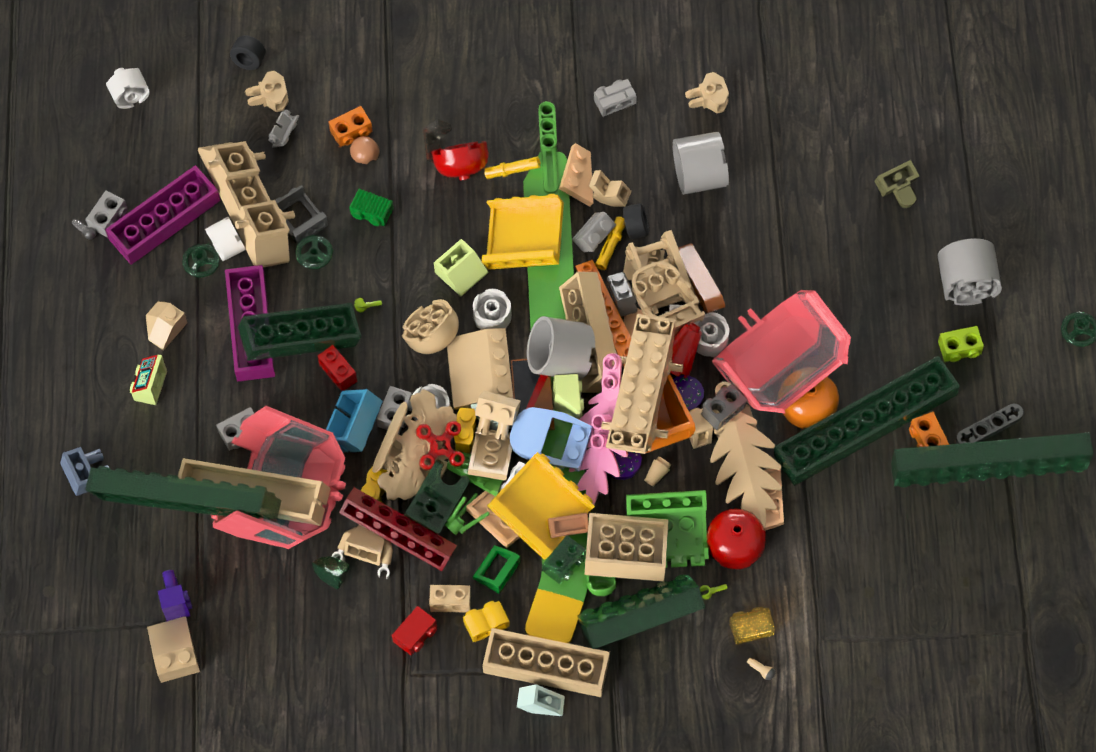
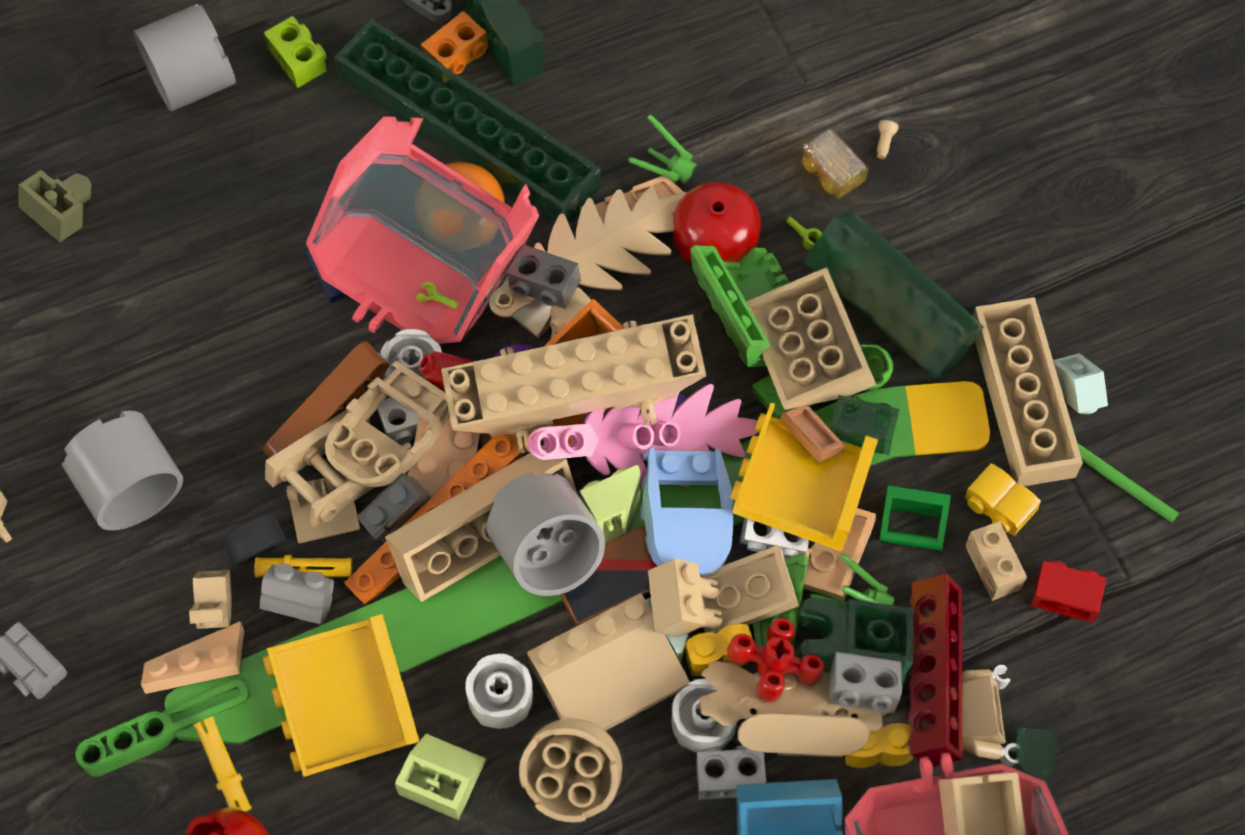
camera: 115 degrees left, 0 degrees up
none -> lime hand [415,282,459,309]
none -> bright green plant [628,115,697,184]
none -> light grey brick [829,652,902,713]
none -> bright green bar [1077,443,1179,523]

